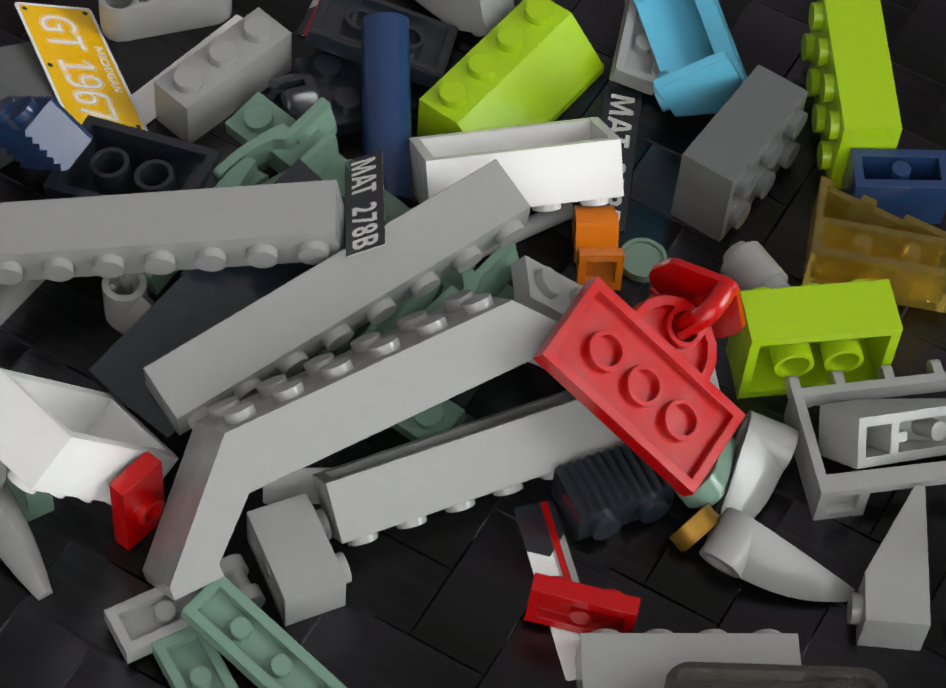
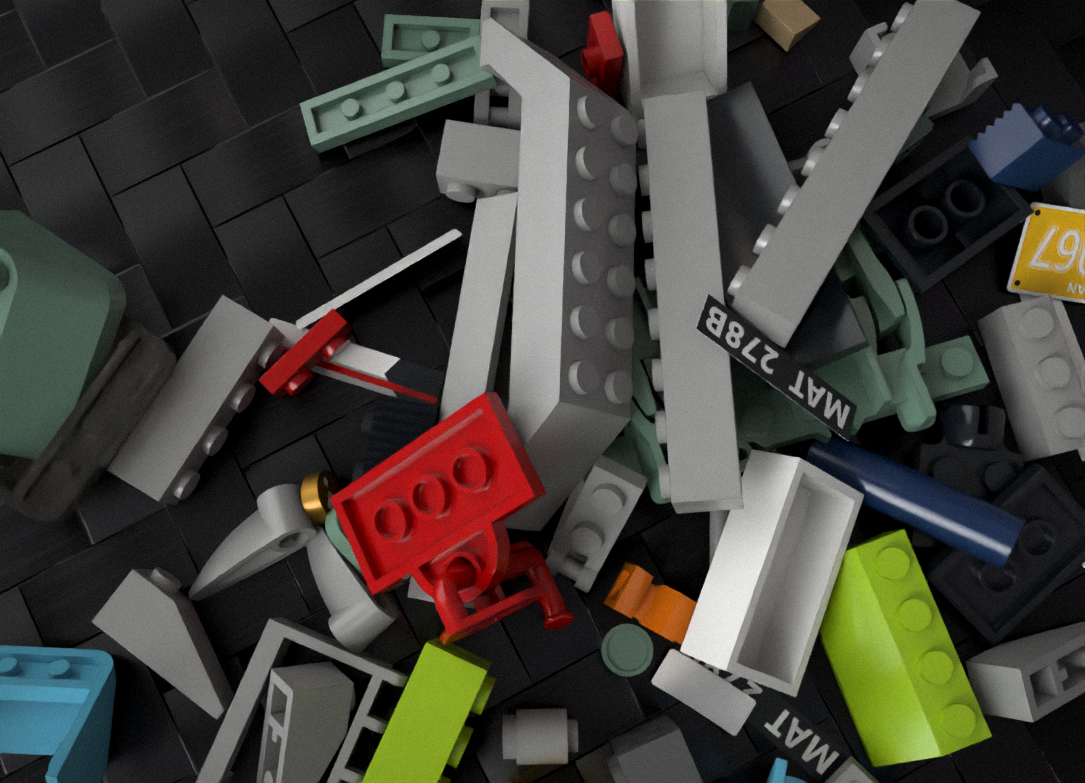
camera: 125 degrees right, 25 degrees up
none -> white sticker [296,229,462,330]
none -> white sticker [651,649,756,736]

